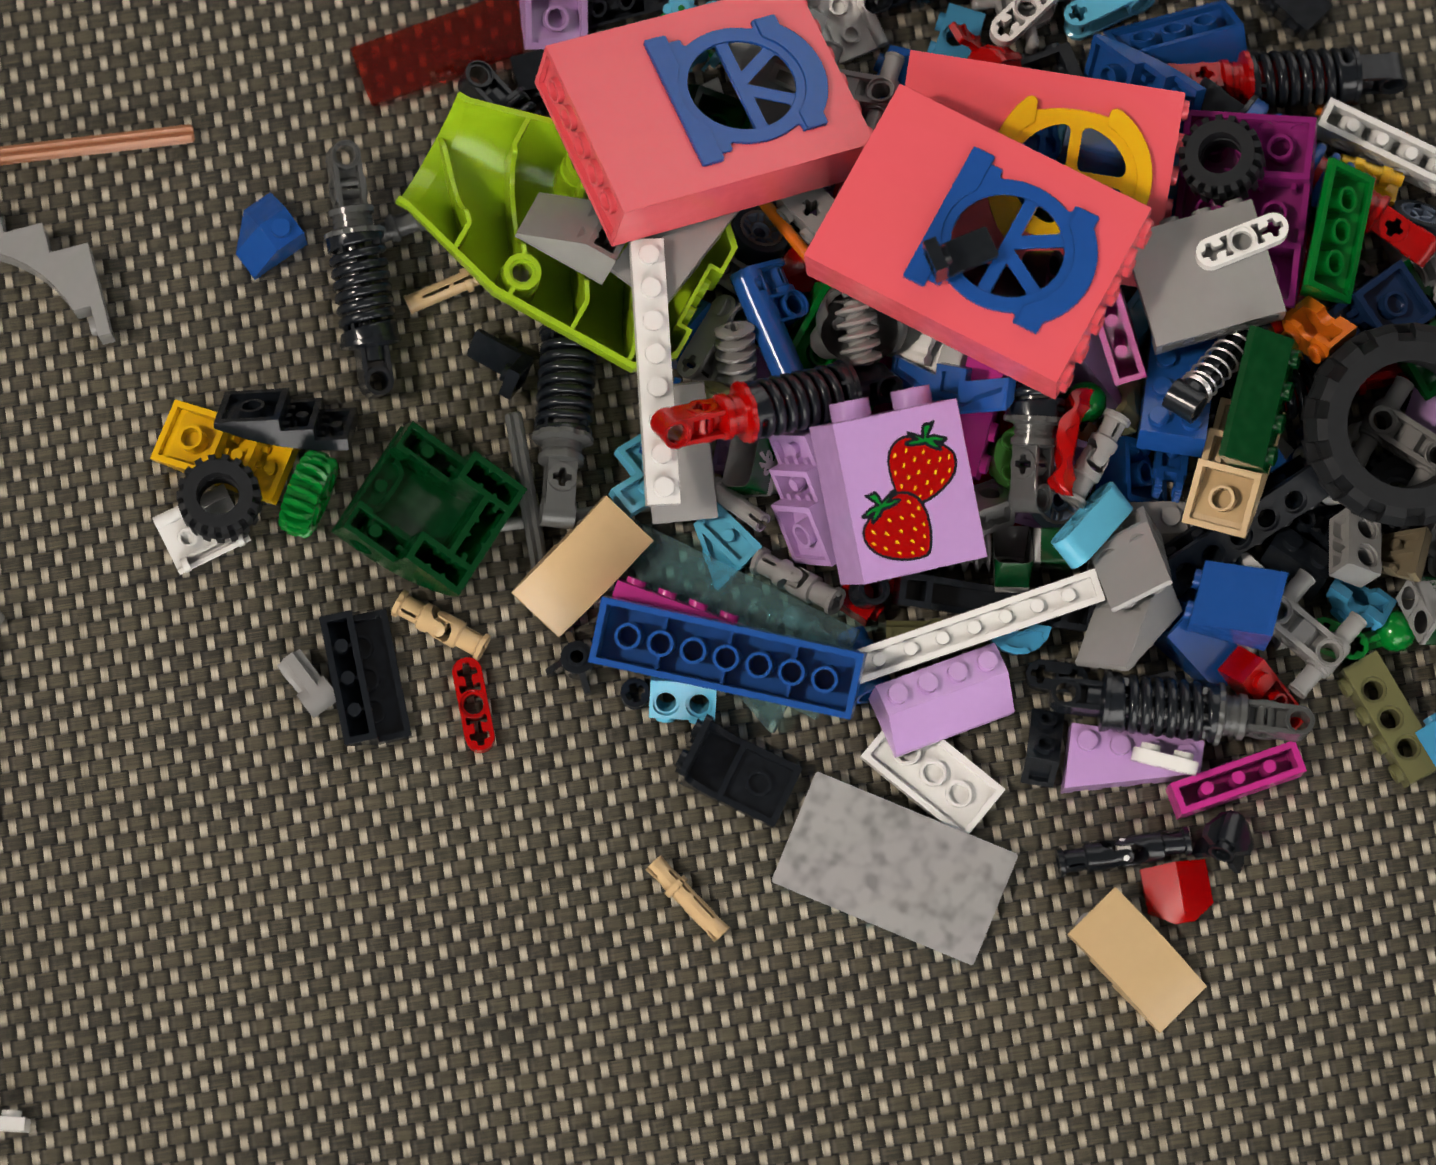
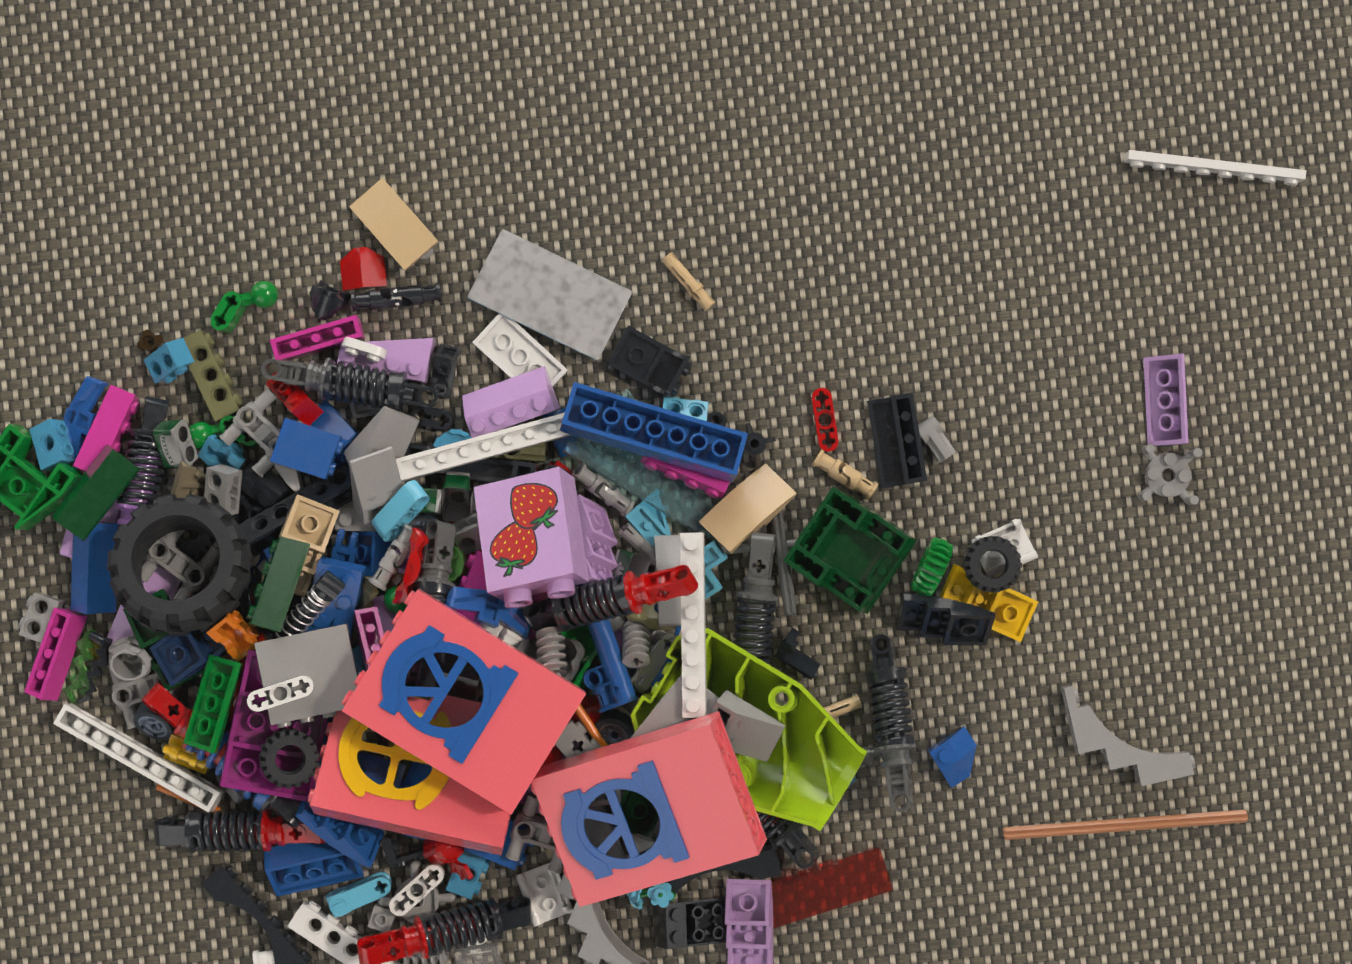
camera: 175 degrees left, 10 degrees up
black bracket [923,227,998,284] -> none
none -> green beam [210,281,278,333]

